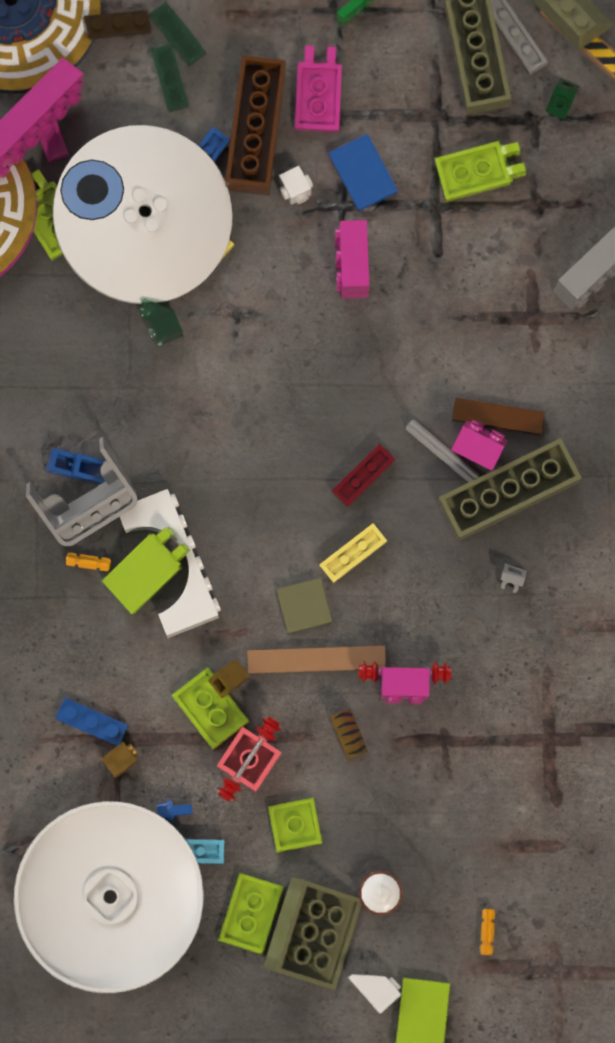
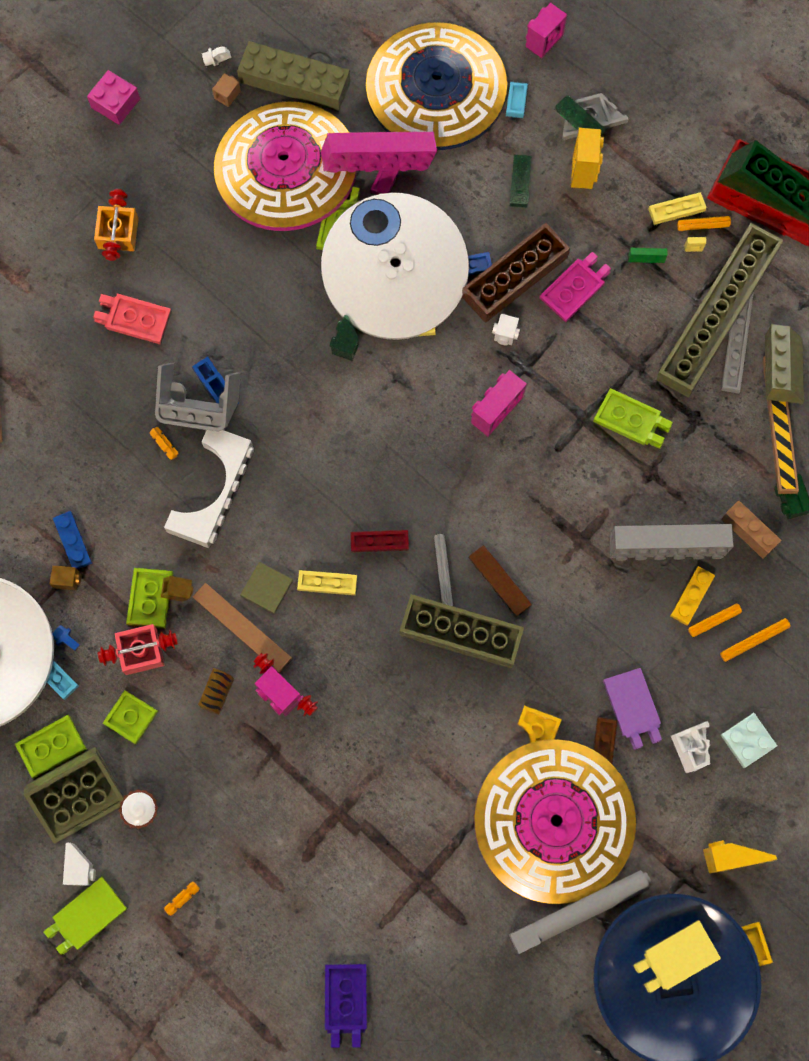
camera: 45 degrees right, 5 degrees down
dark brown plate [82,10,152,40] -> none
lime tile [102,527,191,615] -> none
clear green plate [151,43,189,113] -> none
blue tile [328,134,398,212] -> none
dark pink brick [451,420,507,470] -> none
light grey tile [501,564,527,593] -> none
dark green bracket [545,78,580,119] -> none

